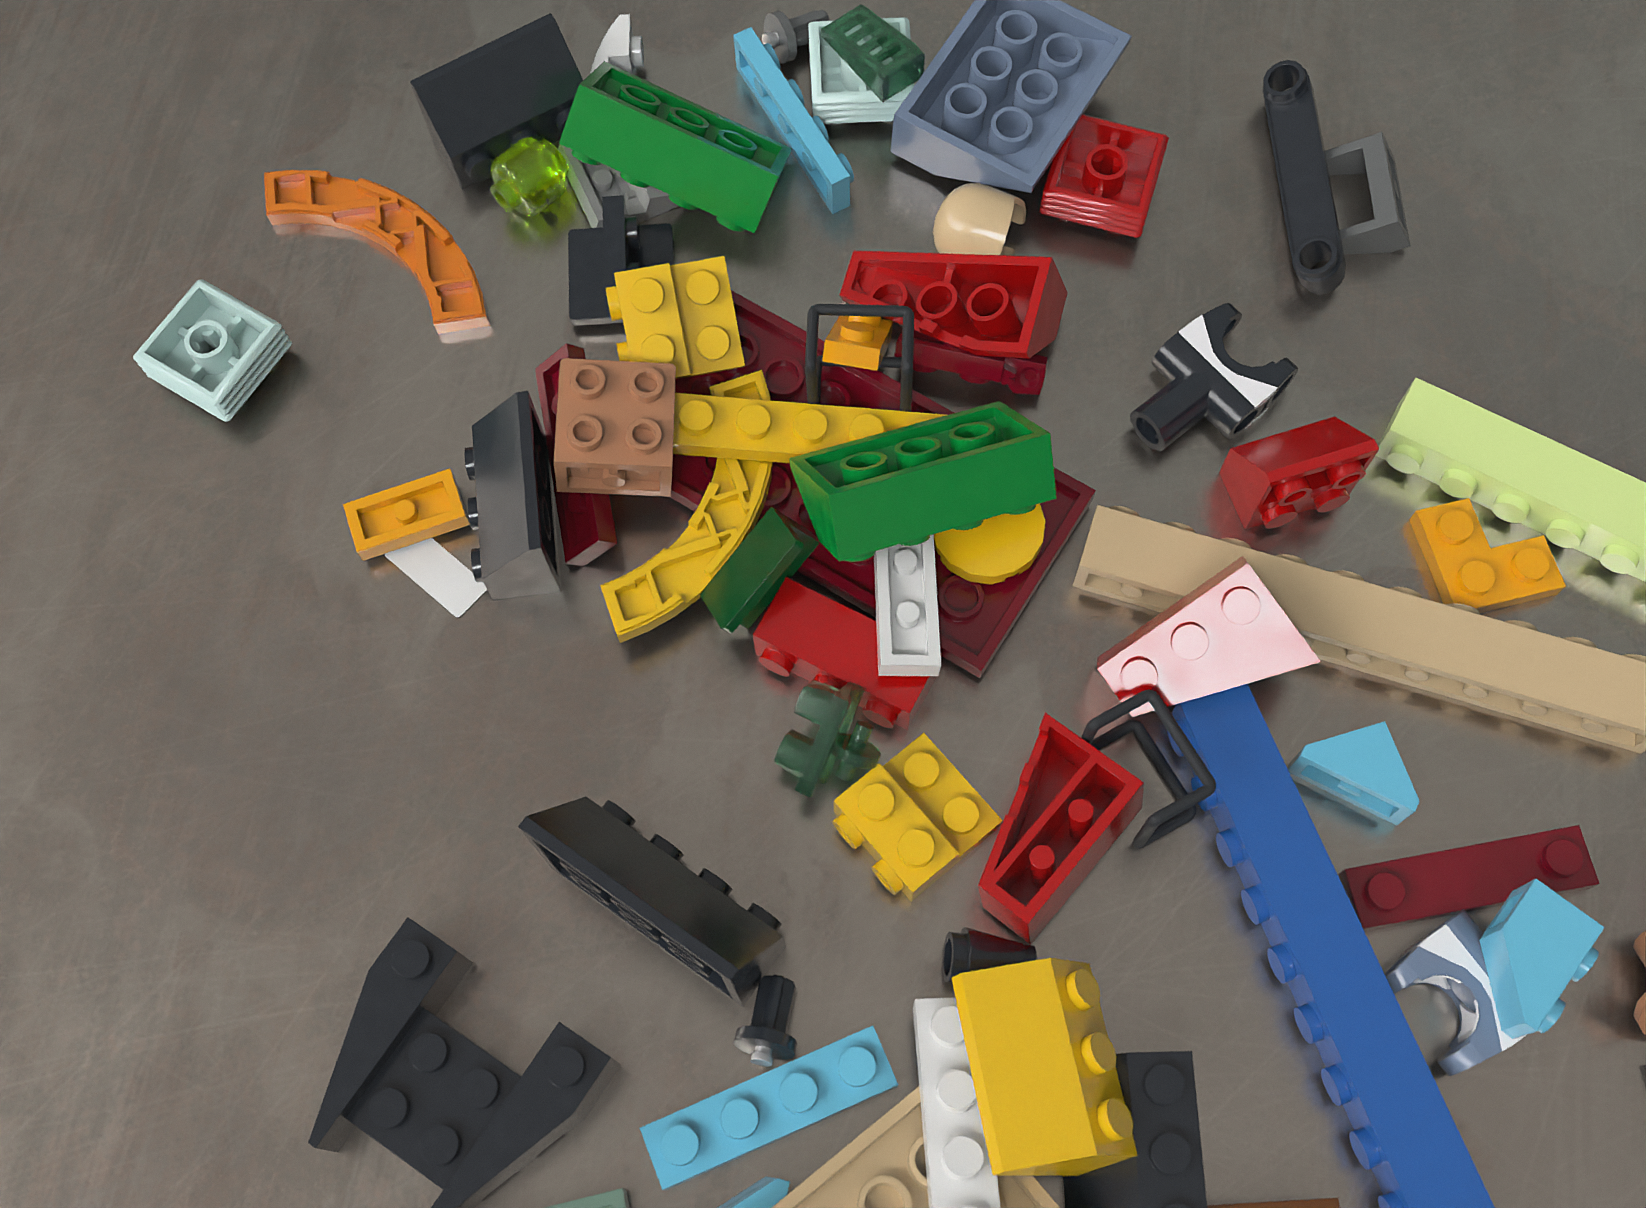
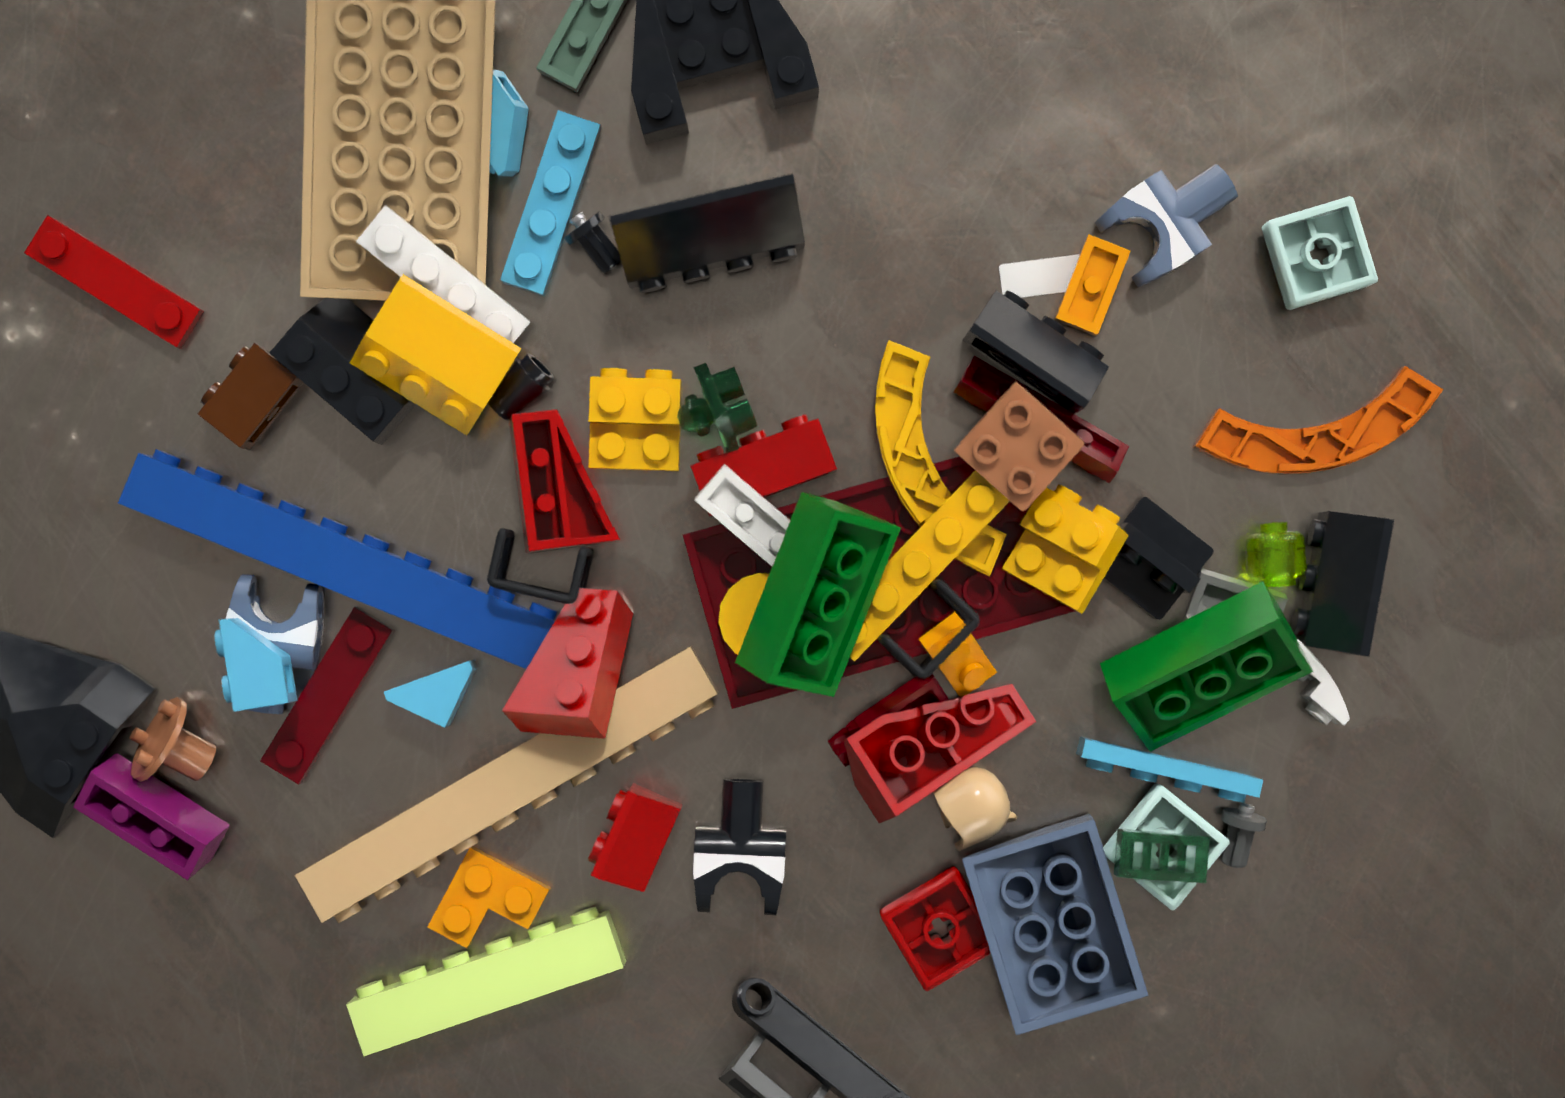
camera: 125 degrees right, 20 degrees up
dark green panel [700,506,820,634] -> none
none -> sand blue connector [1095,164,1238,287]

